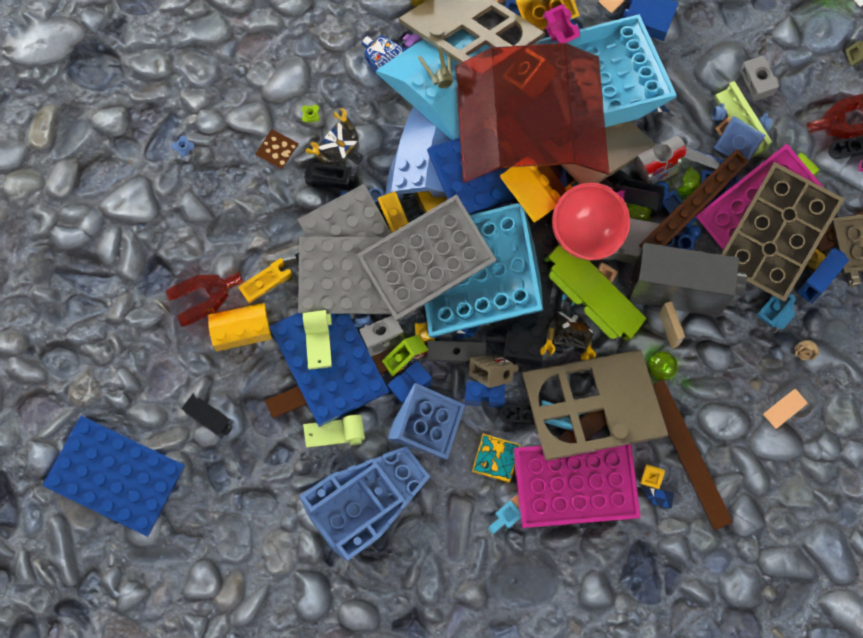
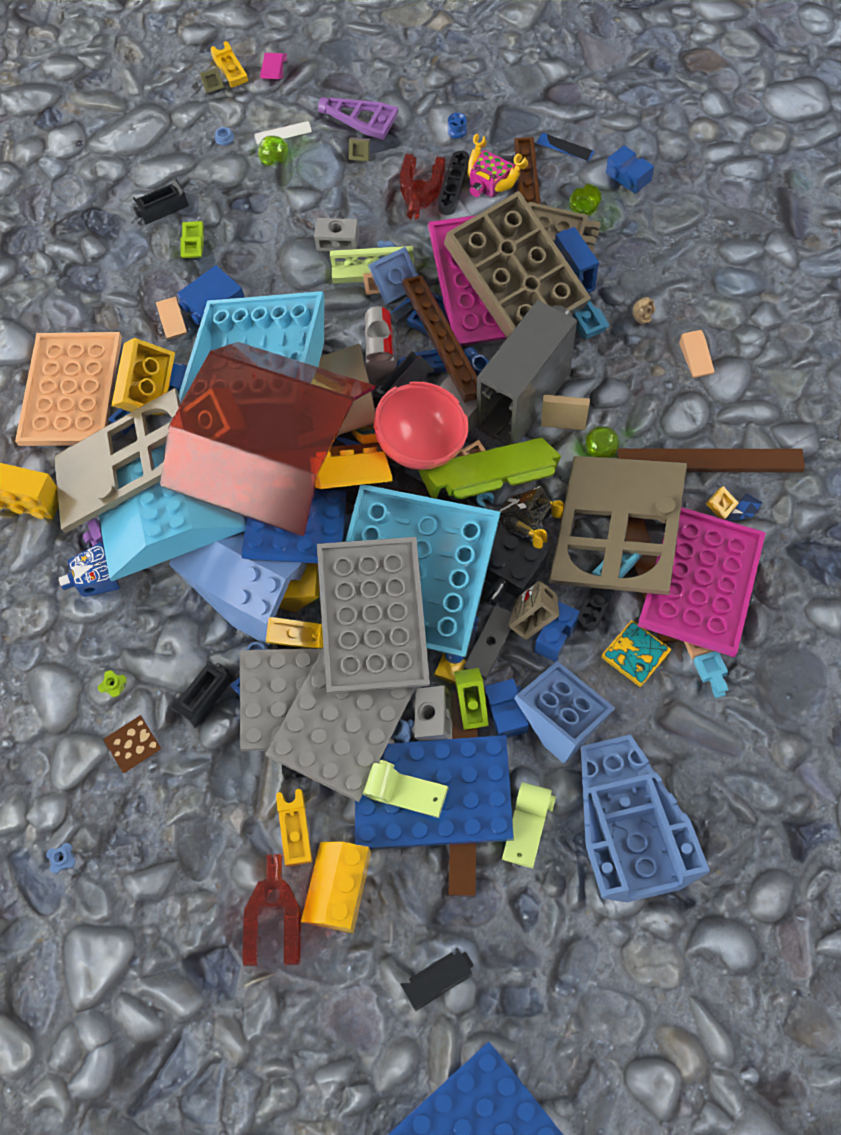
camera: 60 degrees left, 10 degrees down
torso [306,108,364,166] -> none
olive plant [418,47,454,89] -> none
dark pink cylinder [543,4,580,46] -> none
clear neon green hair [677,166,701,196] -> none
medium blue plate [712,103,727,124] -> none

